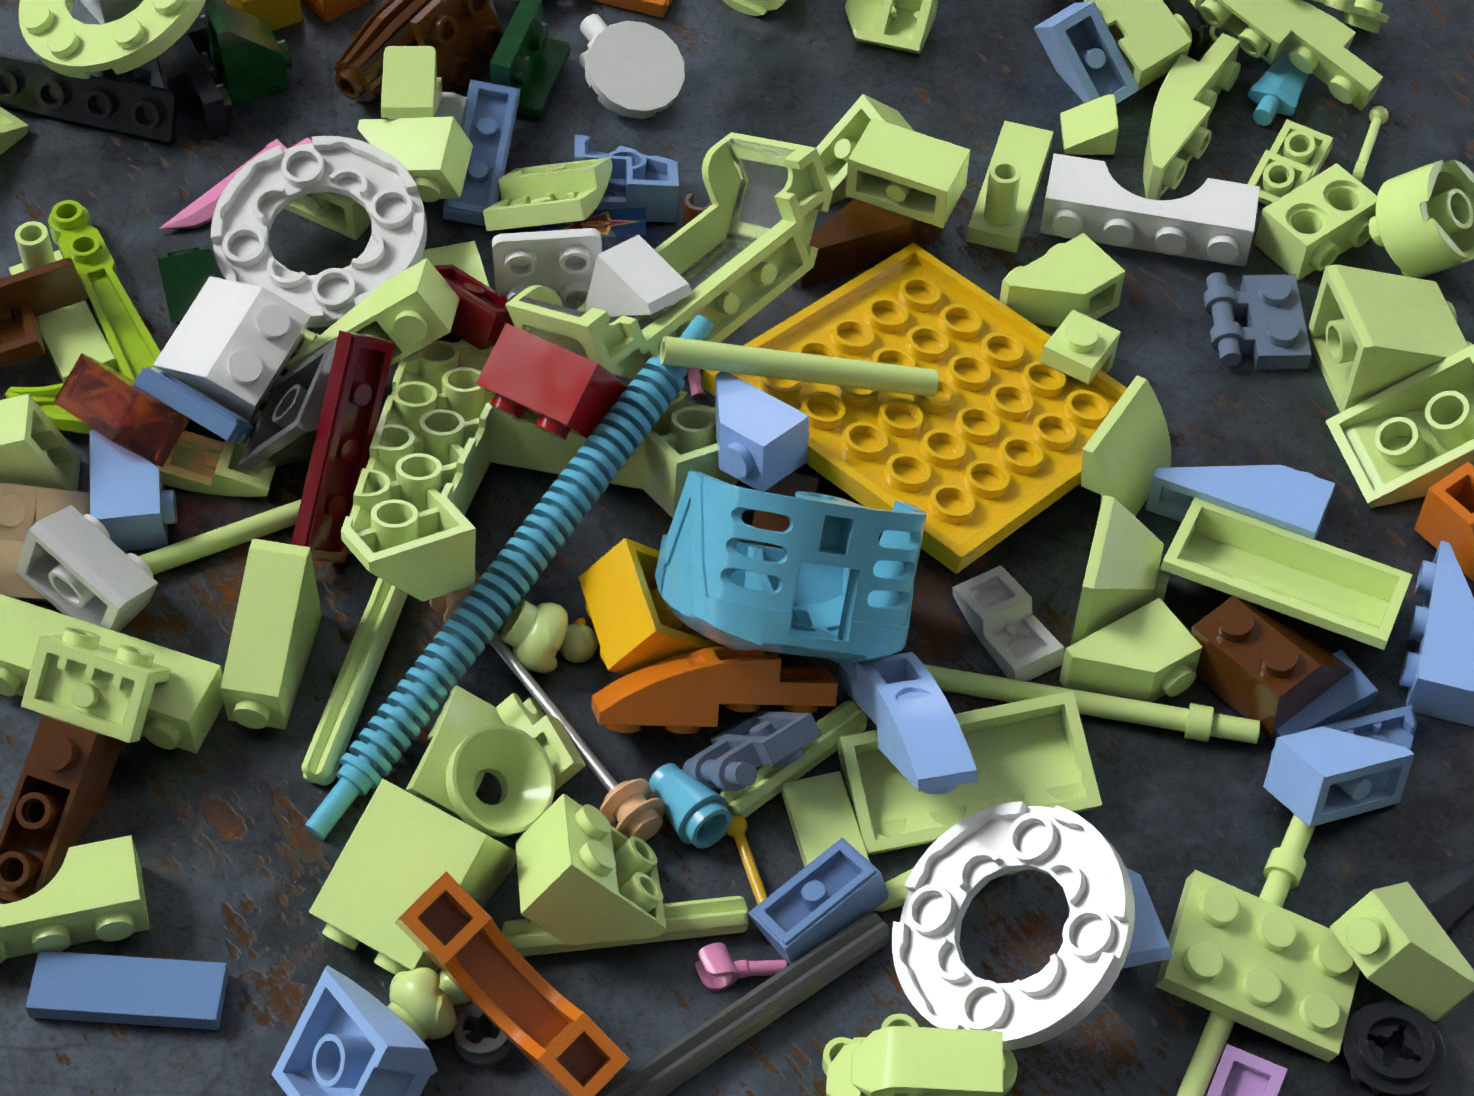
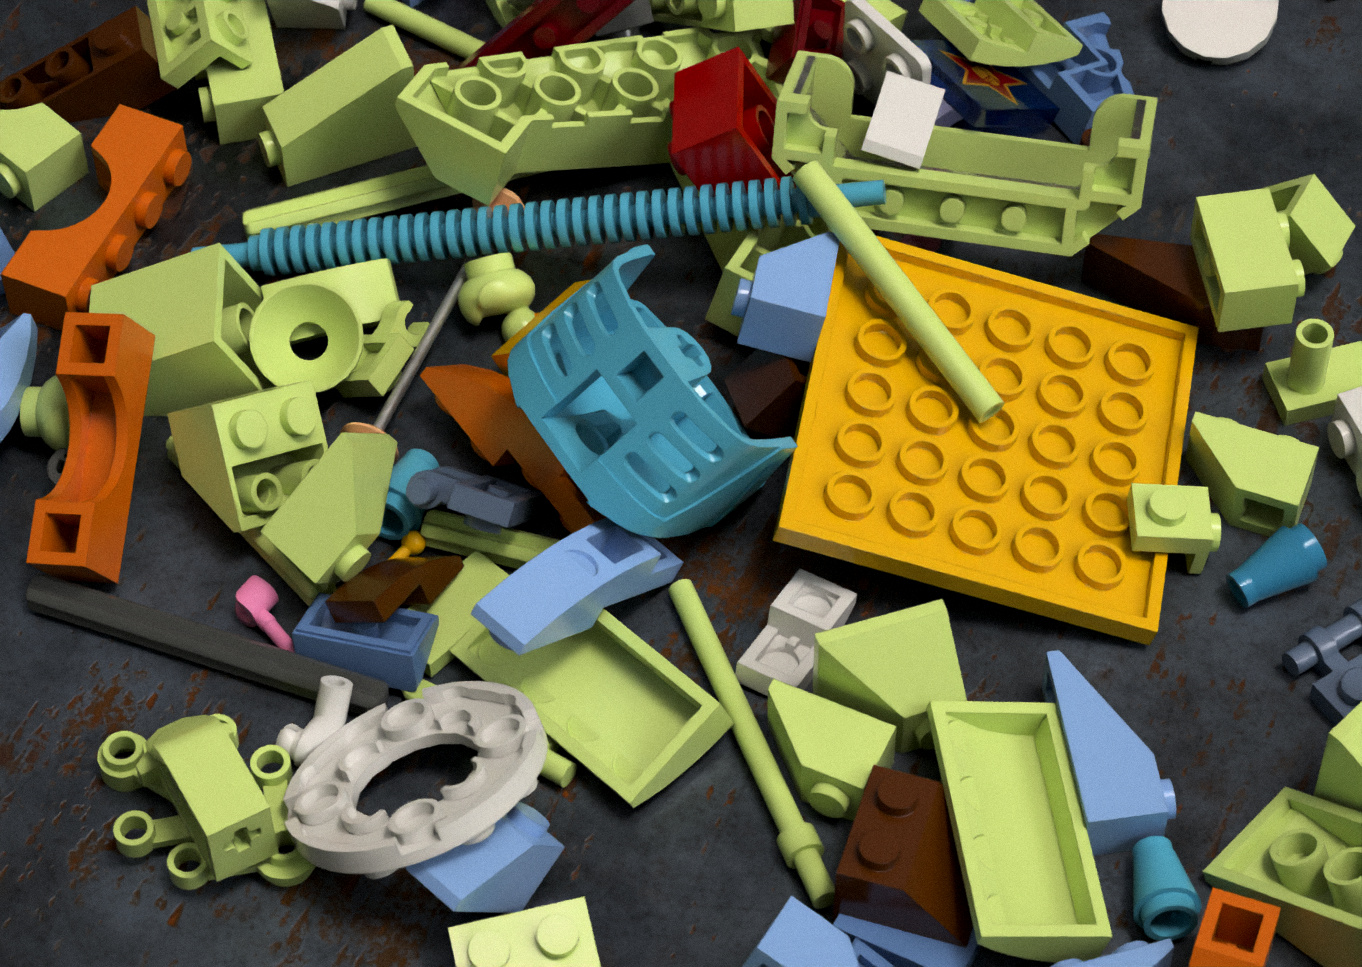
camera: 60 degrees right, 0 degrees up
yellowish green slope [1081,376,1171,516] -> none
none -> orange arch [1,104,191,331]
none -> yellowish green slope [261,432,398,584]
none -> white arm [276,675,353,767]
none -> reddish brown slope [325,556,464,623]
none -> medium azure cone [1132,836,1202,941]
none -> dark azure cone [1226,523,1327,608]

